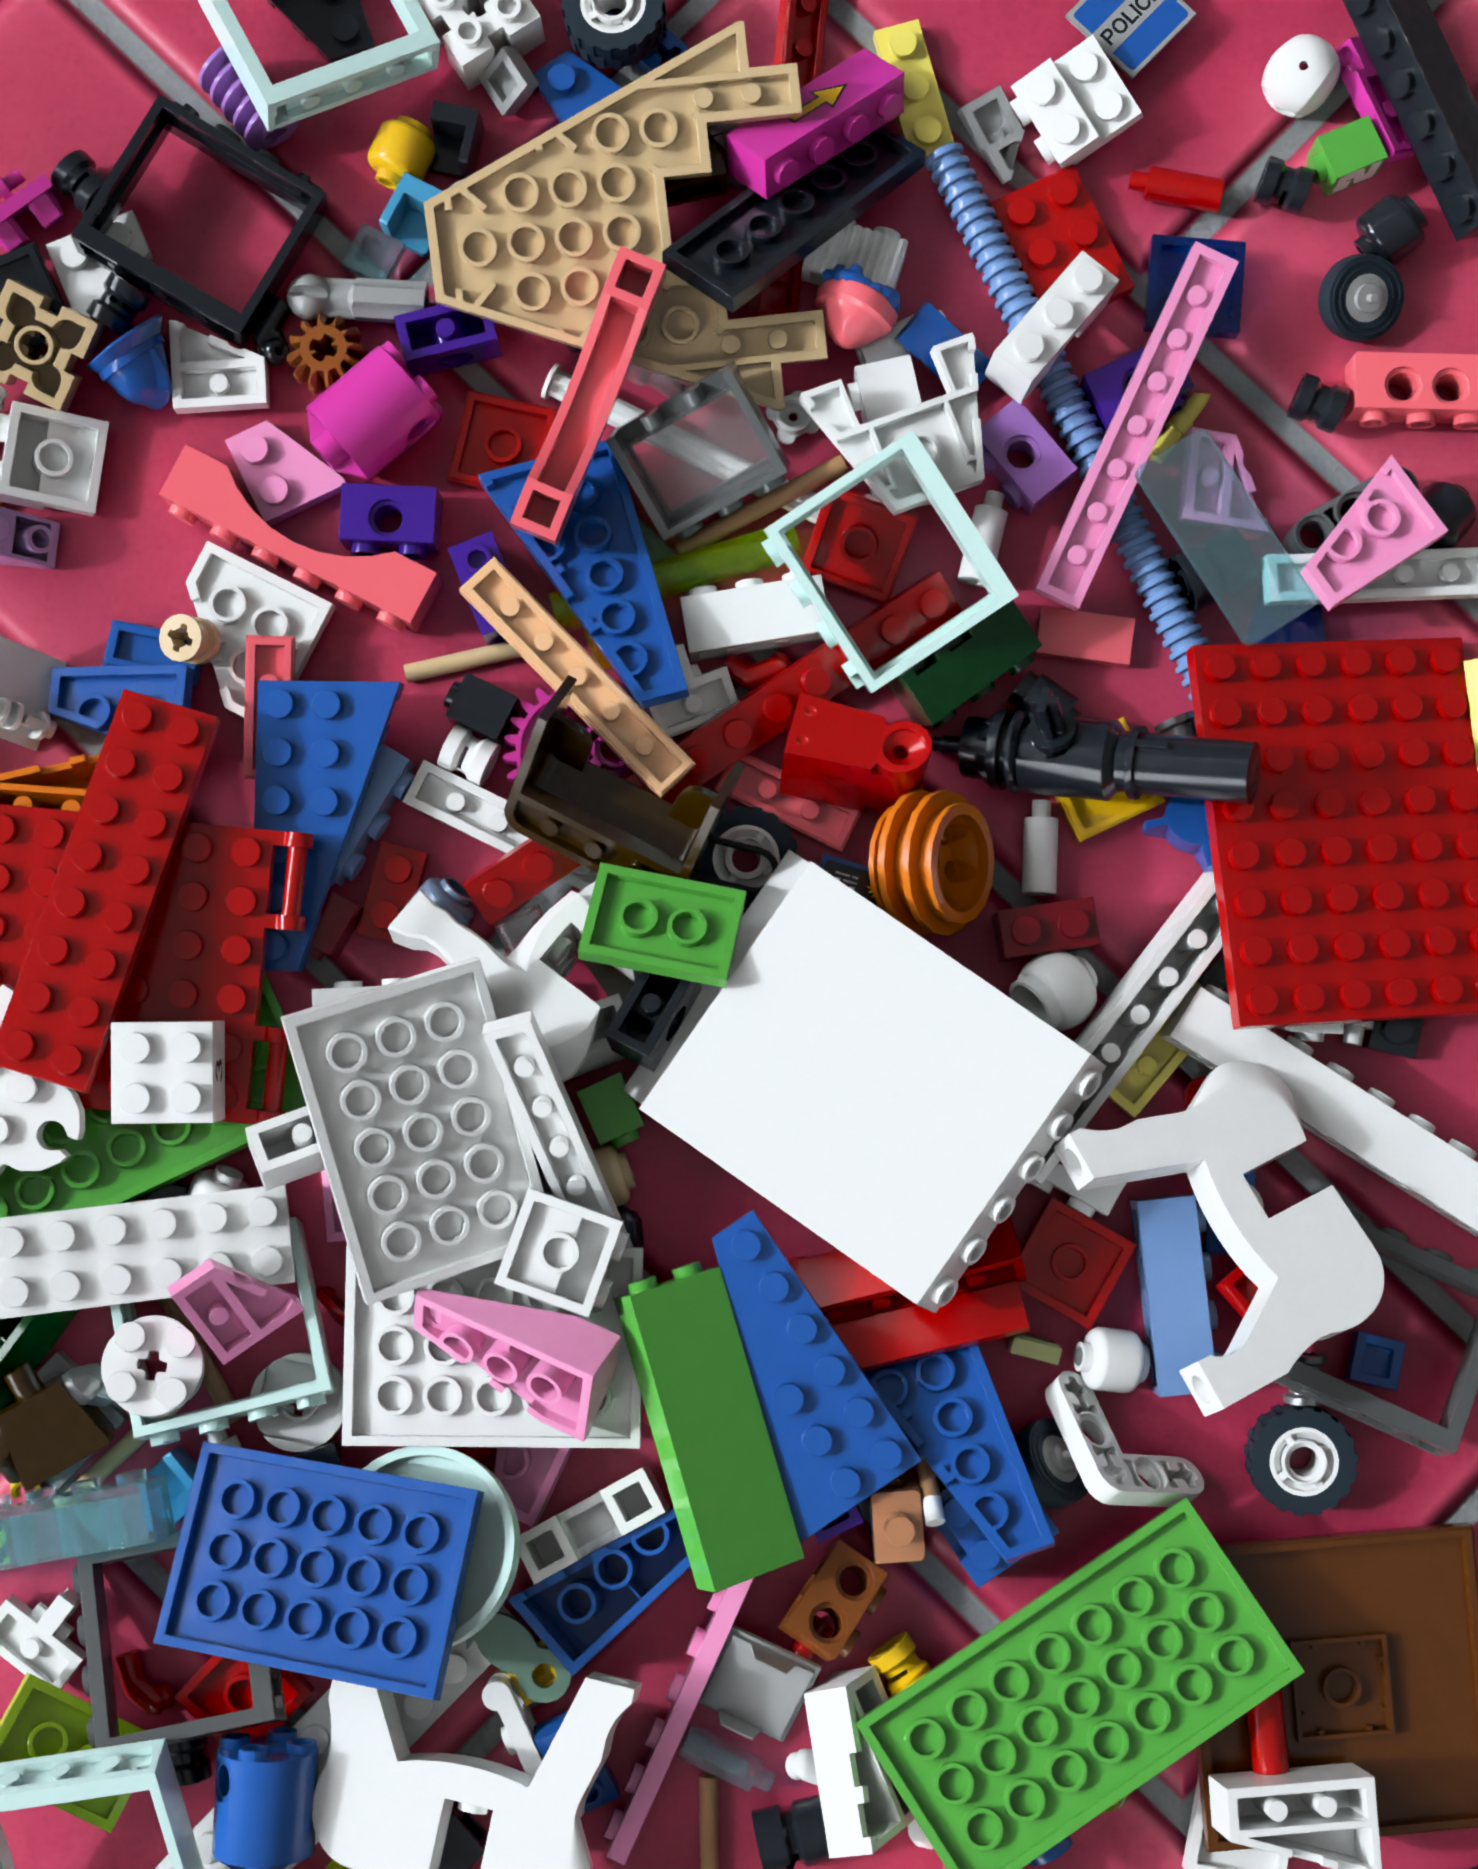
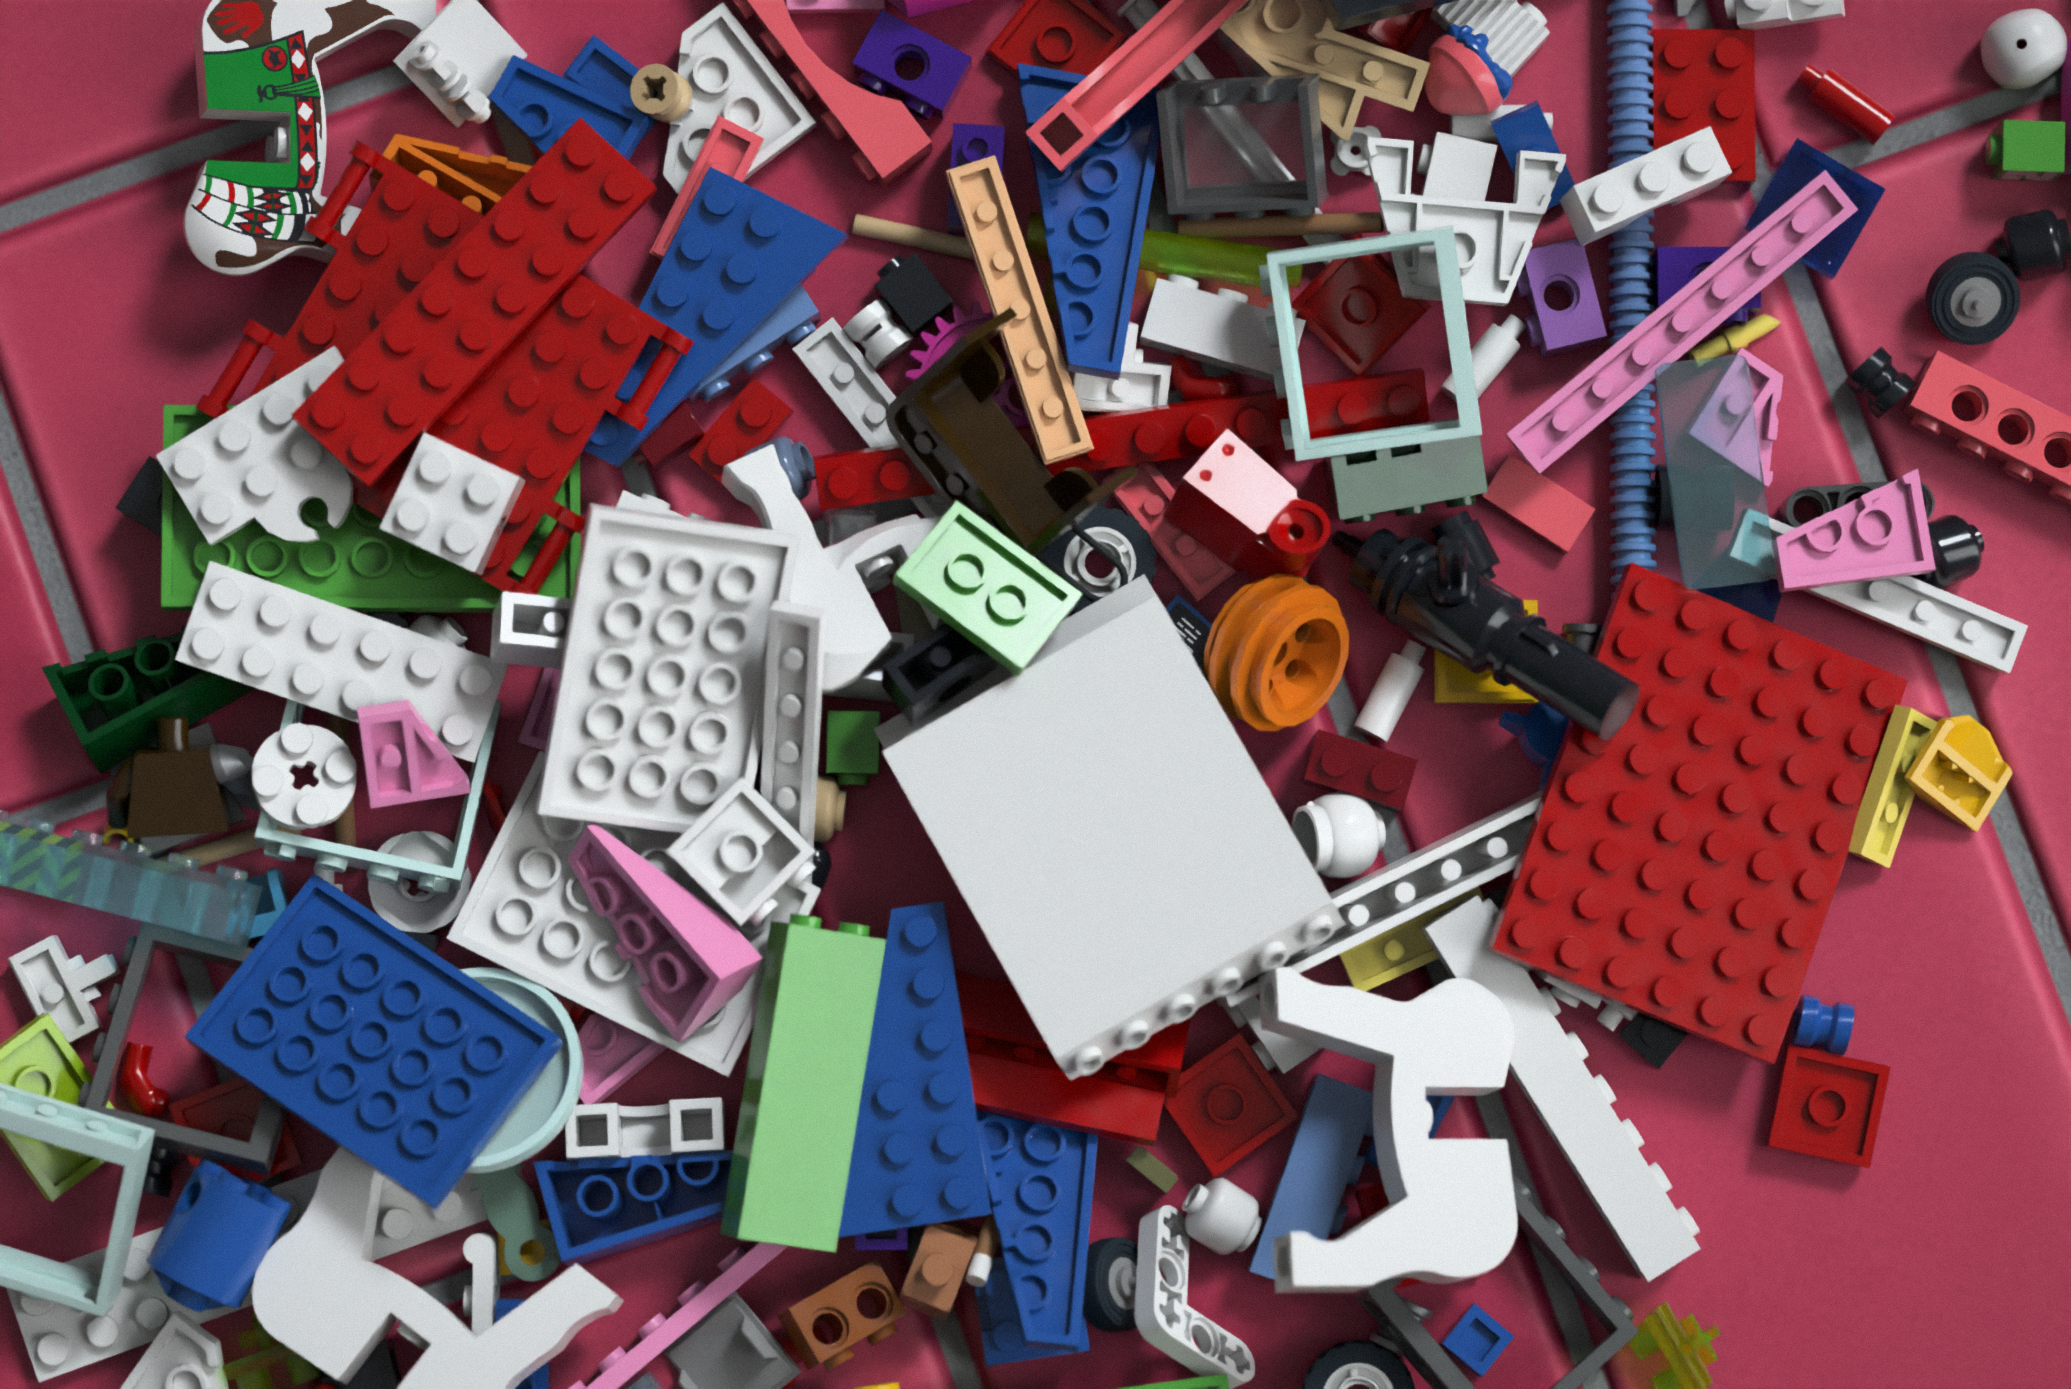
camera: 20 degrees right, 0 degrees up
black wheel [1253,156,1315,216] -> none

